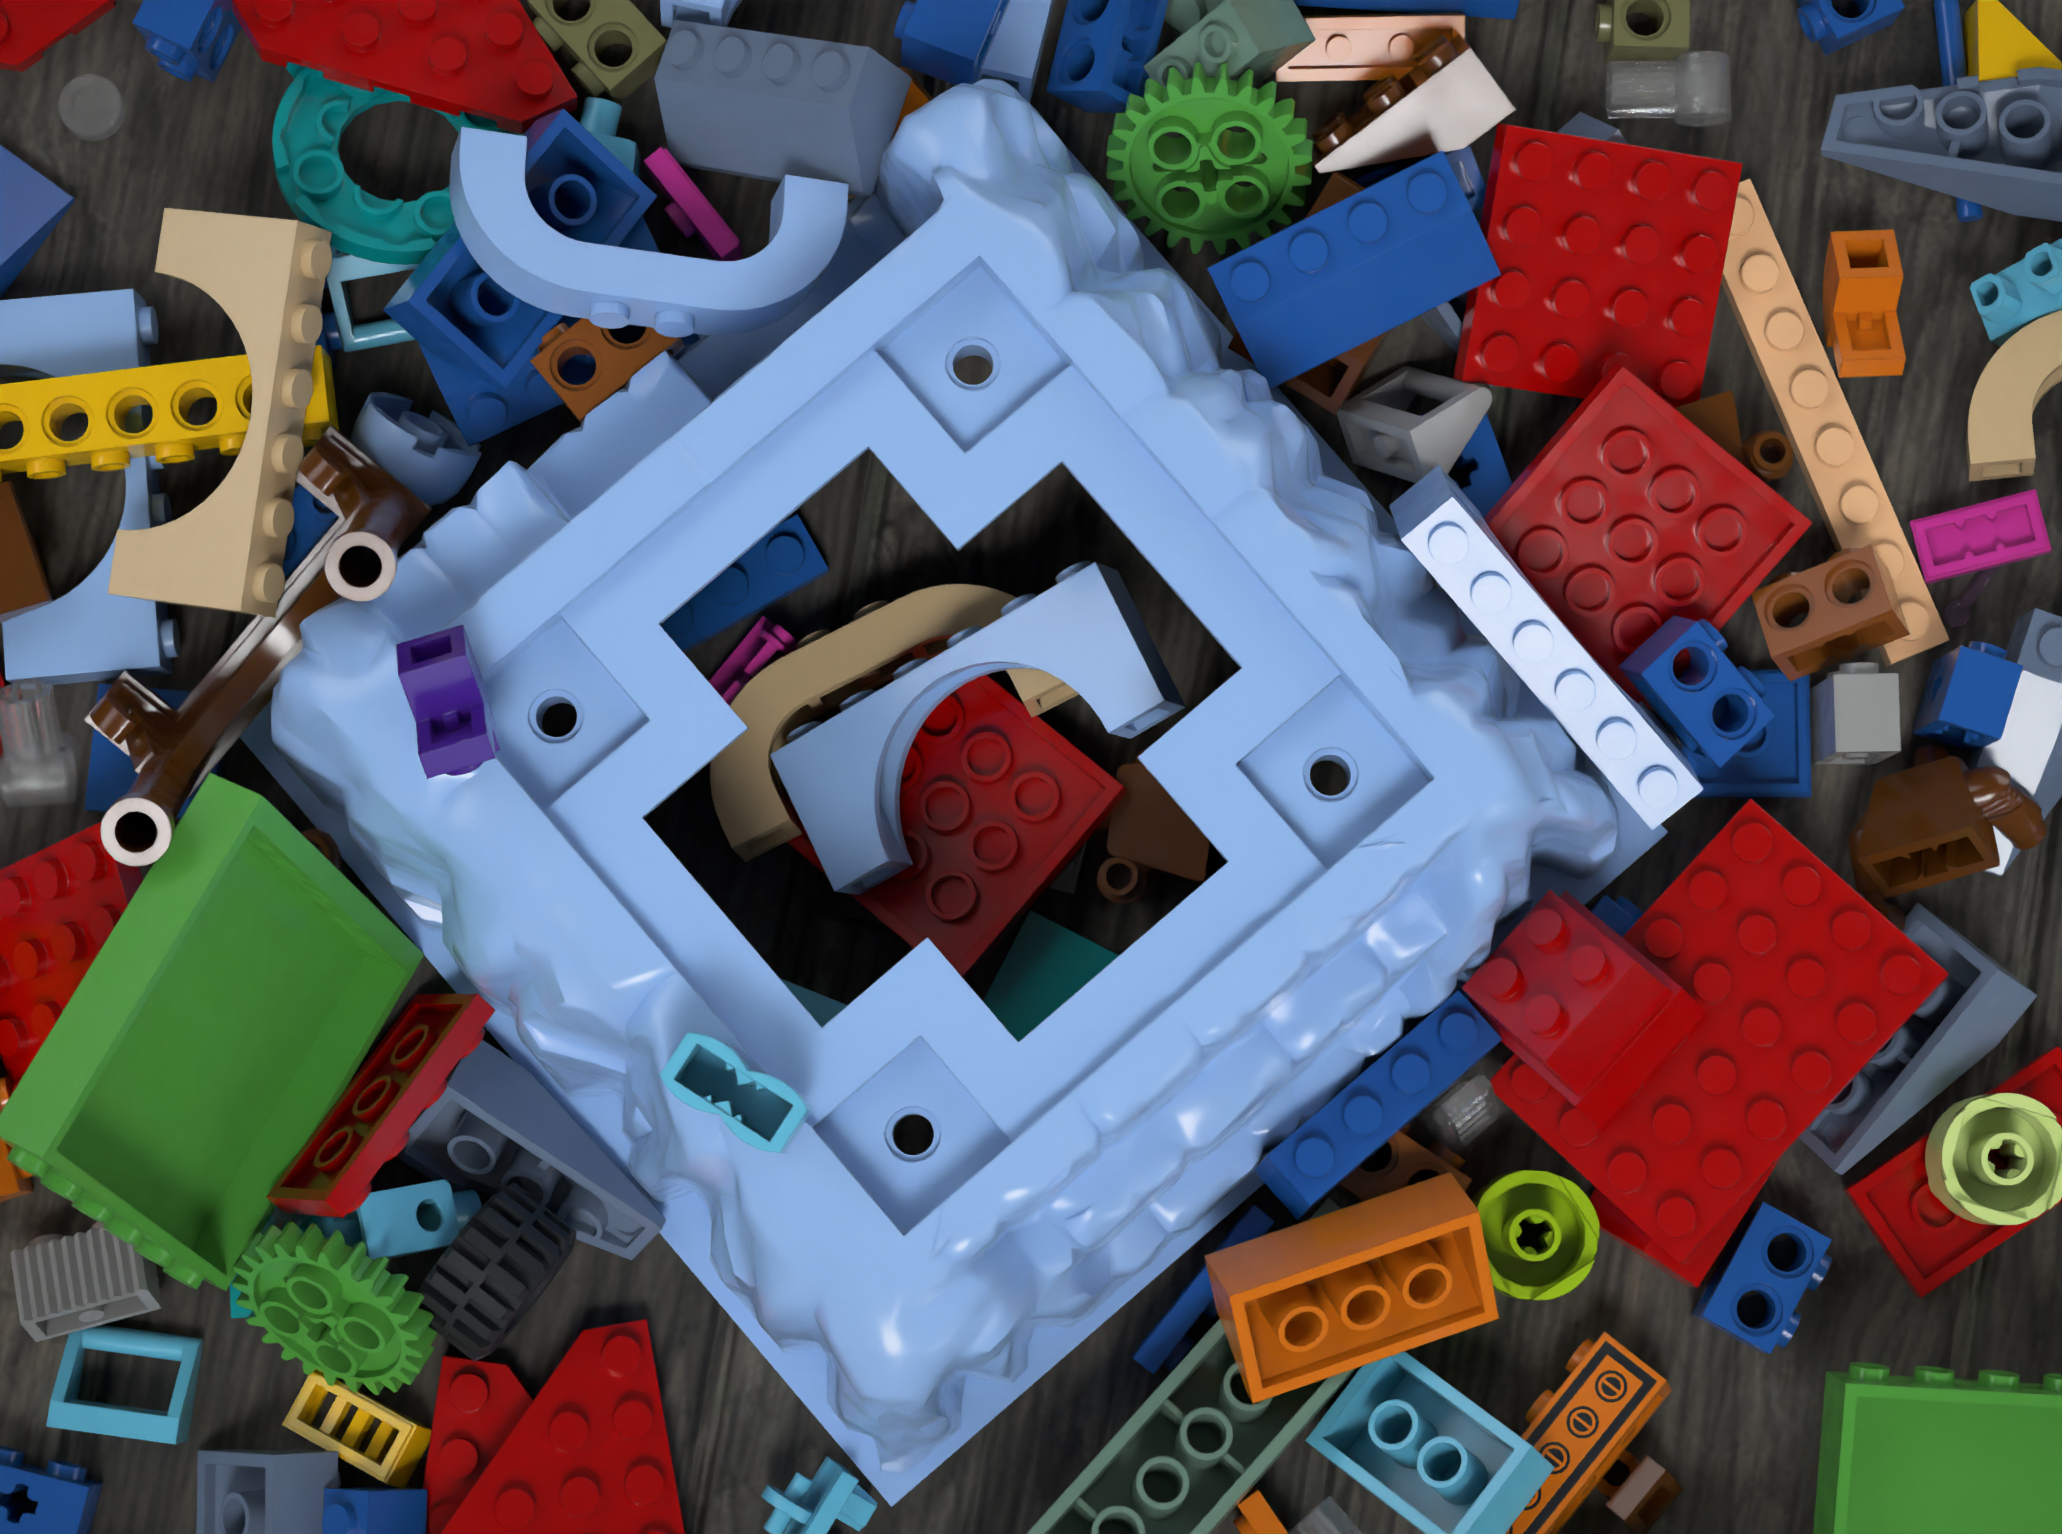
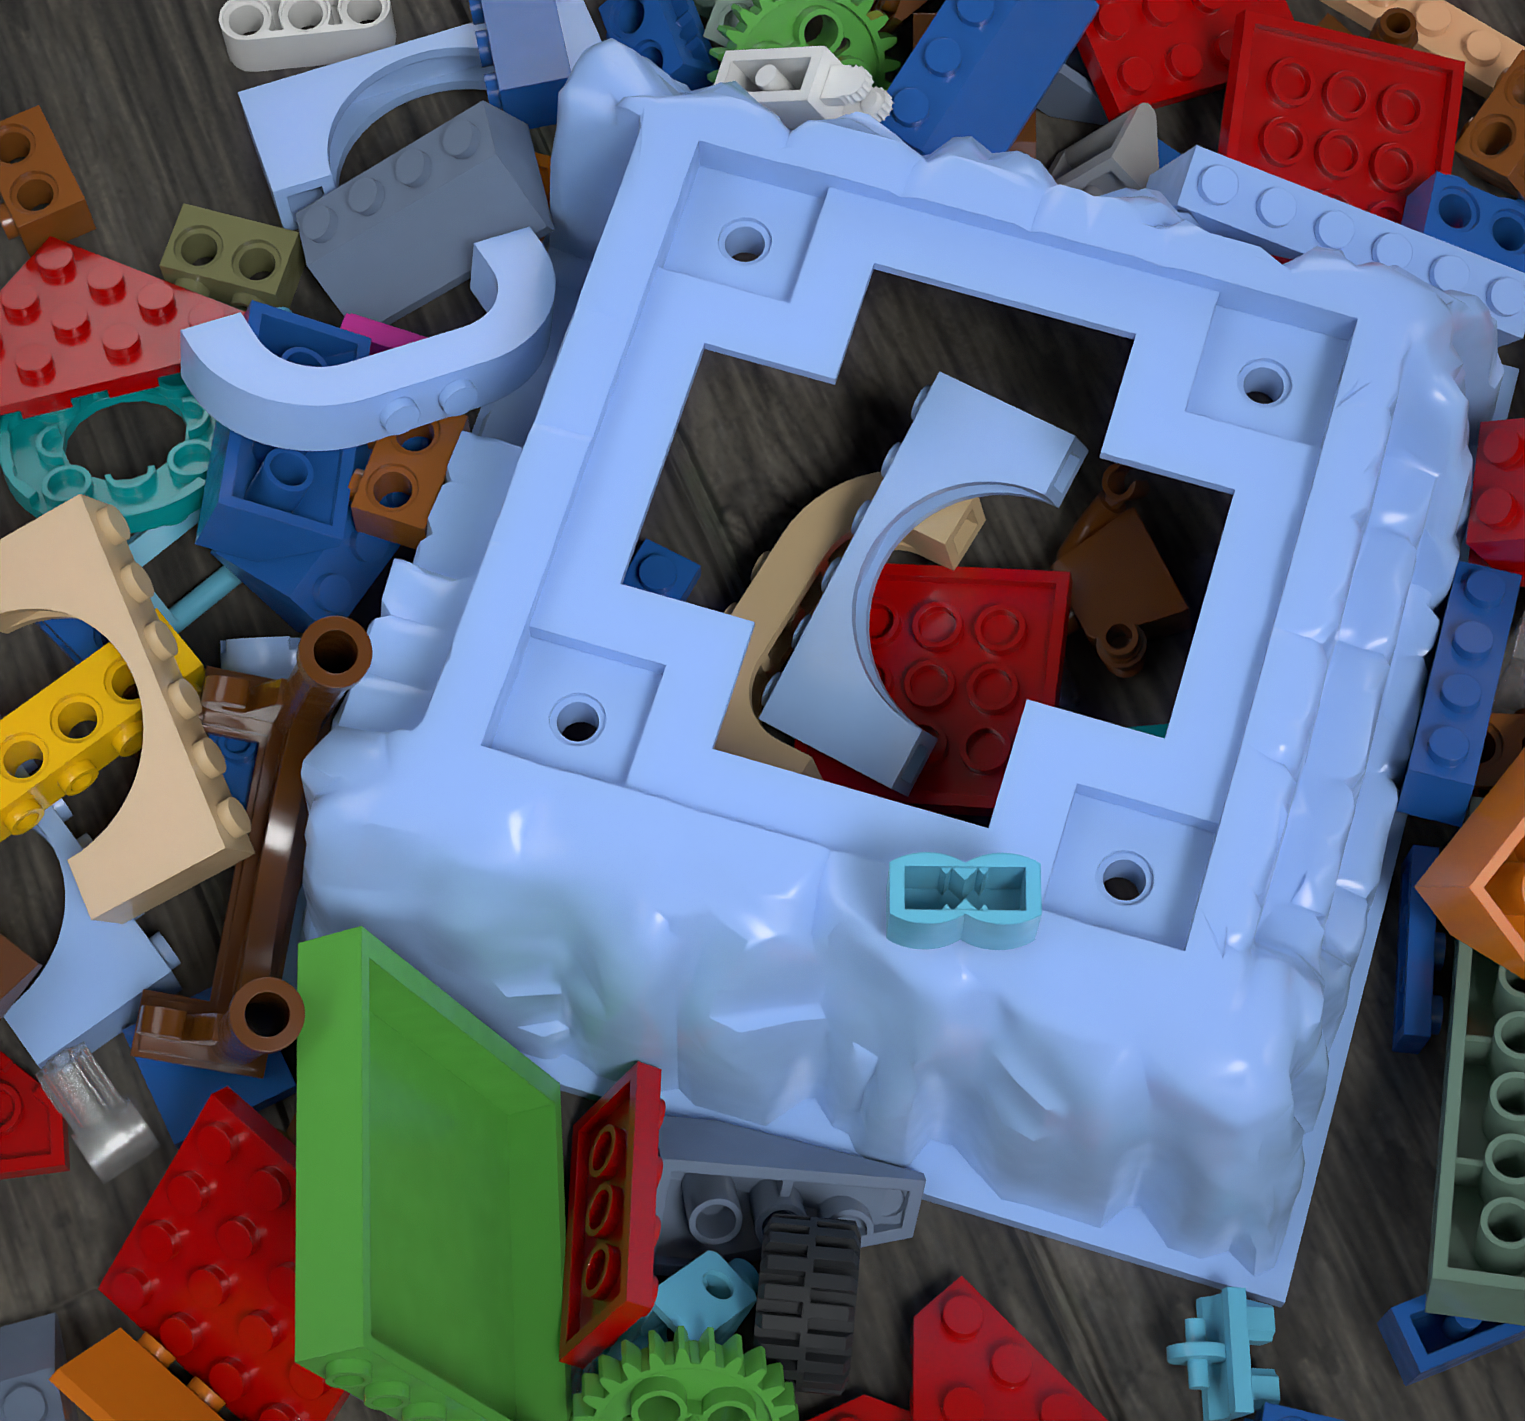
camera: 30 degrees left, 15 degrees down
dark purple brick [396,624,501,779] -> none
none -> white hinge [714,46,894,130]

